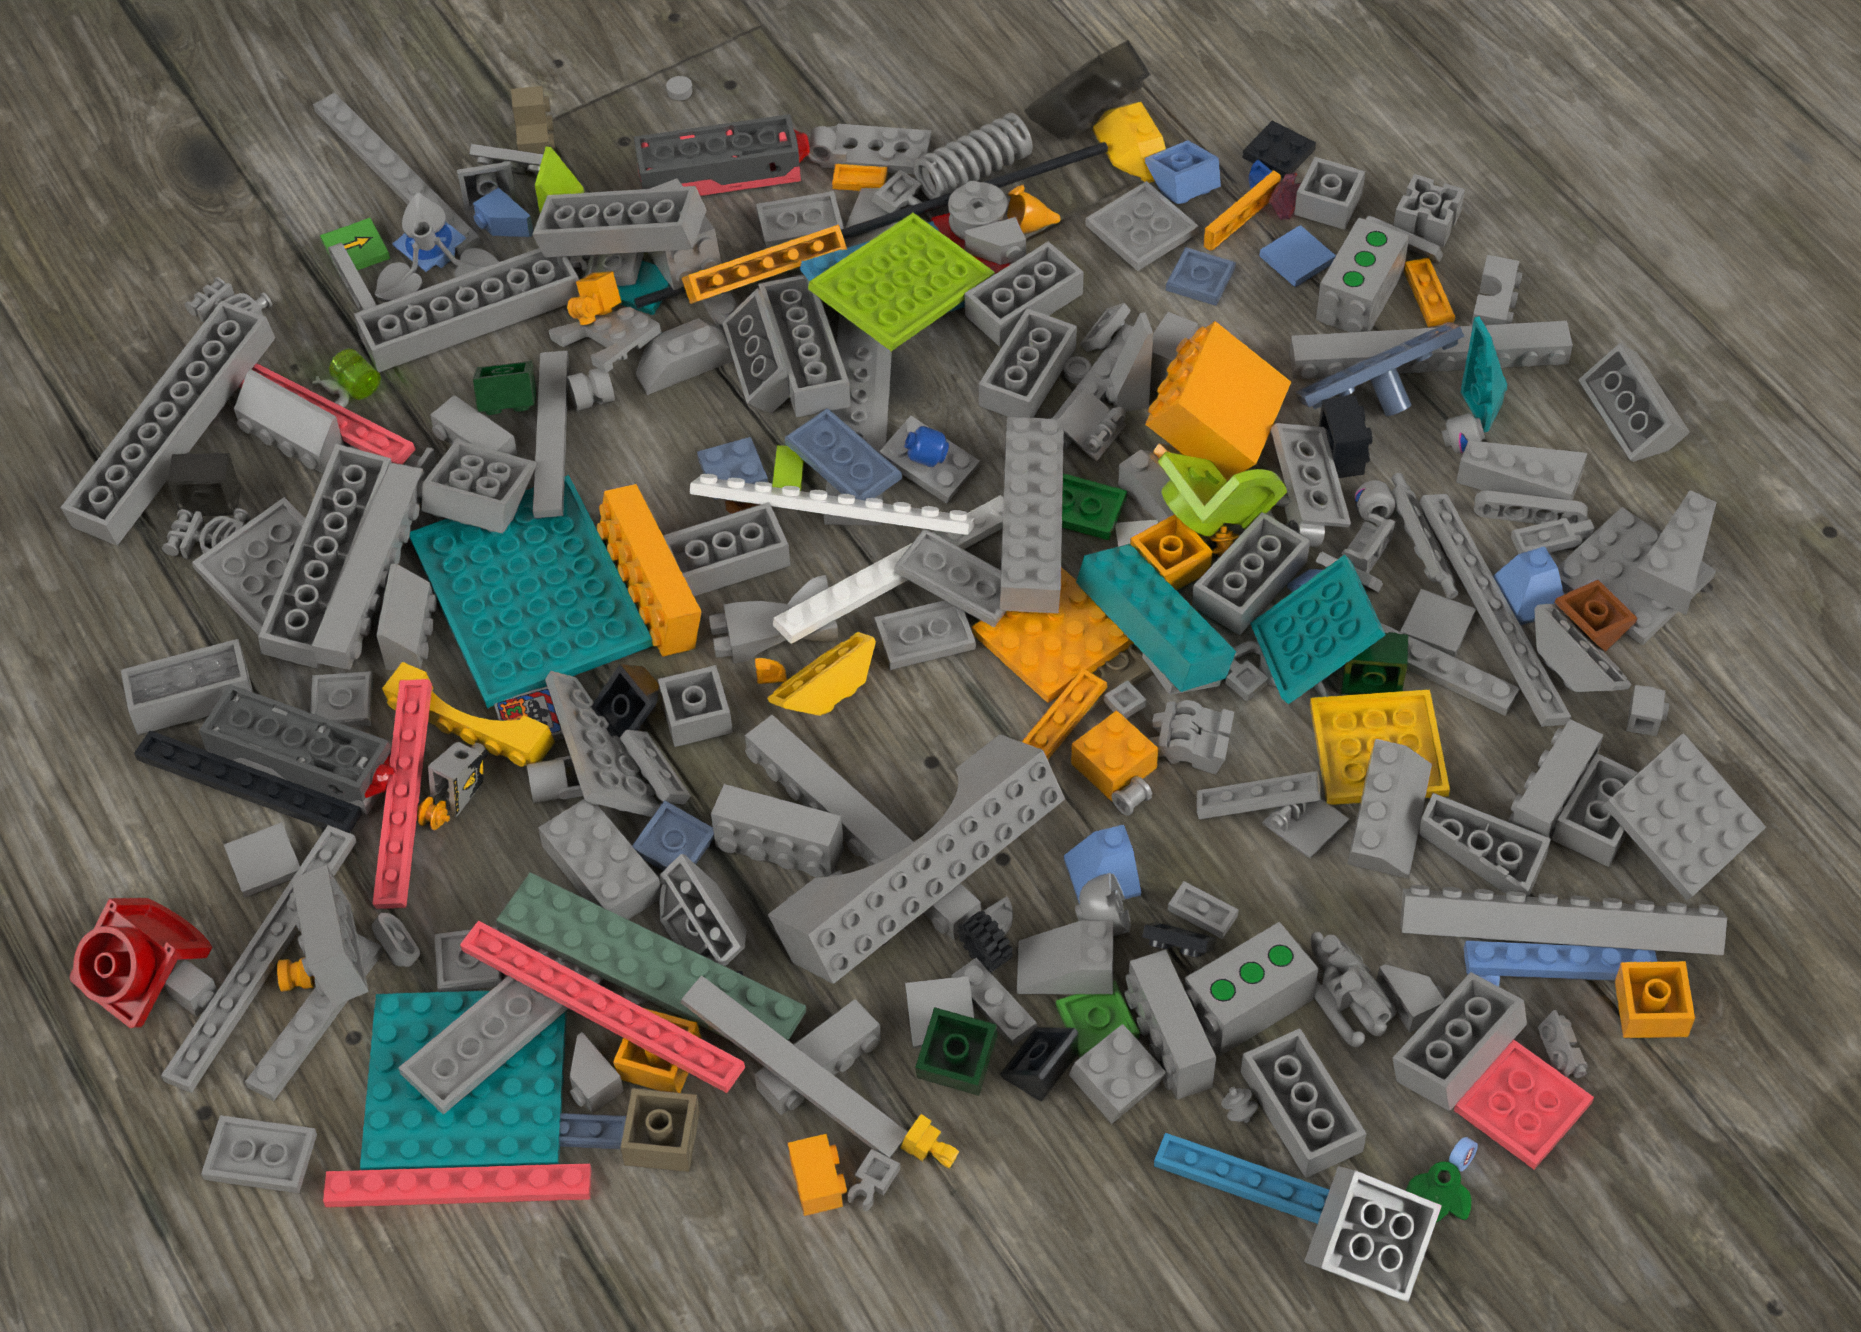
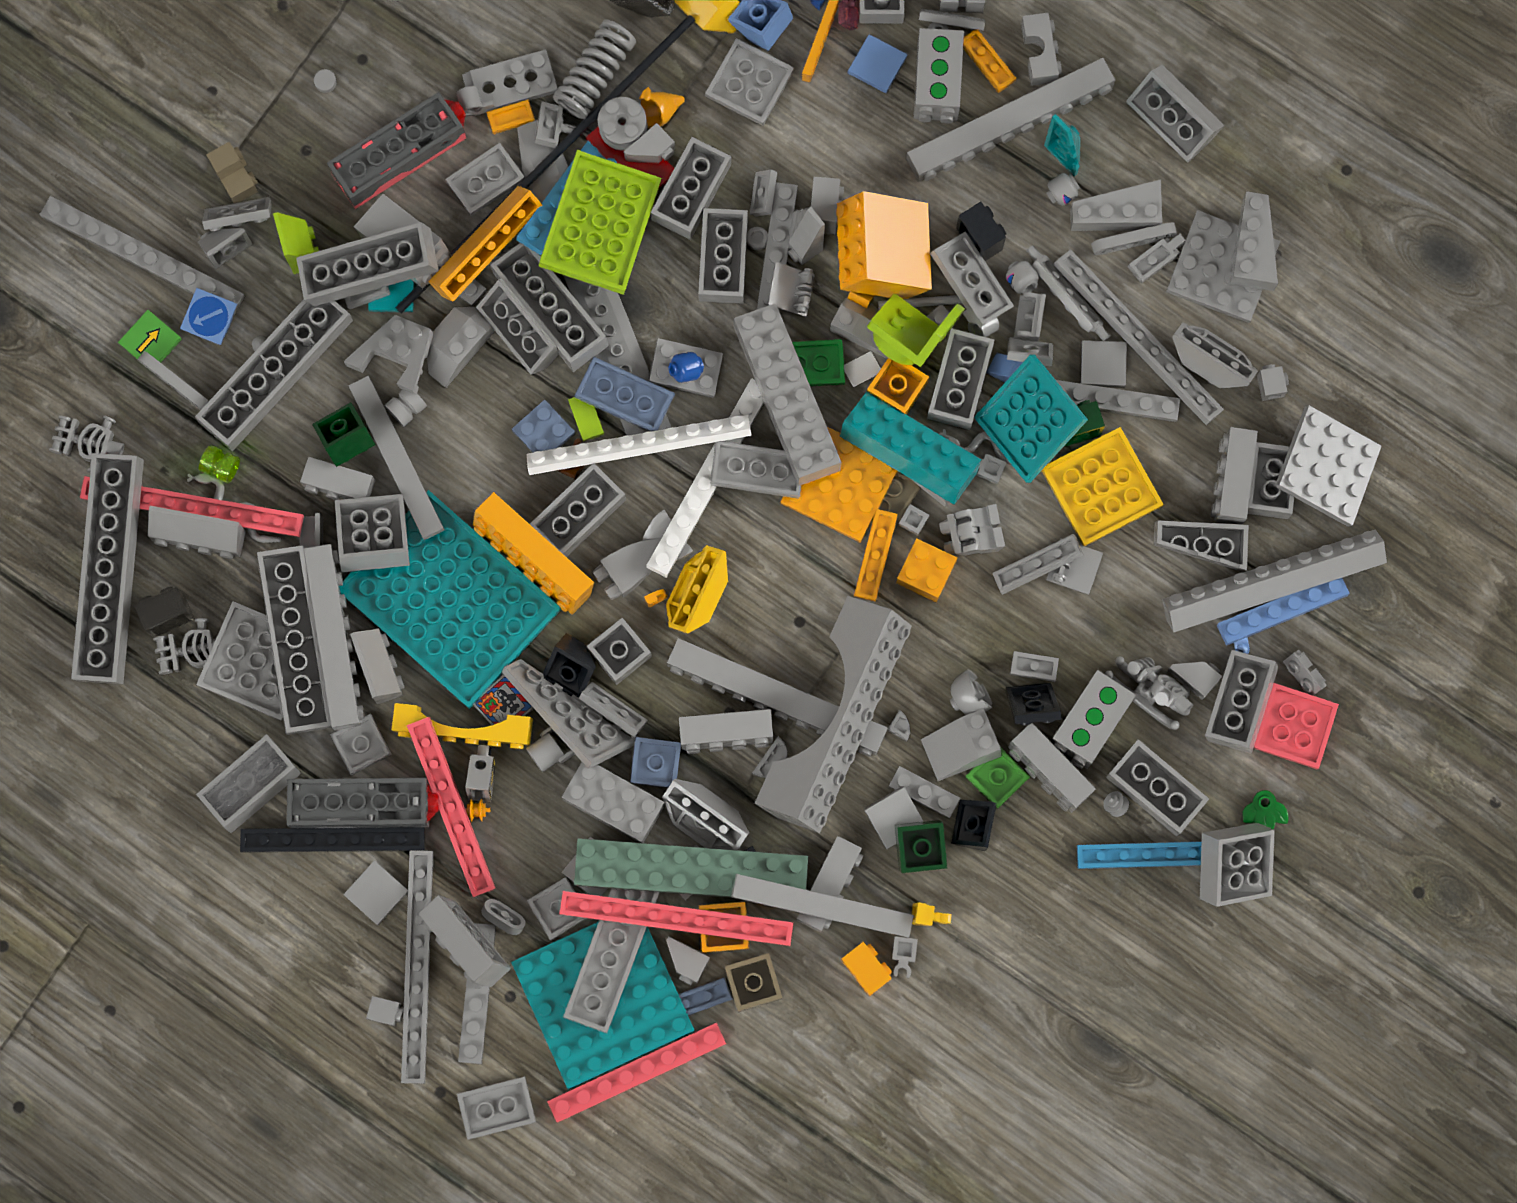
camera: 25 degrees left, 25 degrees up
red piece [69,898,213,1028] -> none
light orange wheel [277,957,315,992] -> none
light grey plant [374,192,499,301] -> none
medium blue slope [473,187,533,237] -> none
light orange brick [567,271,621,325] -> none
light grey plate [874,600,976,670] -> none
black tyre [957,911,1013,973] -> none
medium blue slope [1064,825,1141,904] -> none
light grey brick [1069,1024,1166,1124] -> none
light grey bush [1111,776,1152,816] -> none
sand blue tile [1166,247,1236,306] -> none
light orange wheel [1210,526,1239,557] -> none
sand blue plate [1296,322,1465,416] -> none
light grey slope [1347,739,1432,878] -> none
light blue tile [1449,1137,1478,1172] -> none
medium blue slope [1493,546,1564,626] -> none
dark orange slope [1554,580,1638,652] -> none
light orange brick [1615,961,1695,1038] -> none

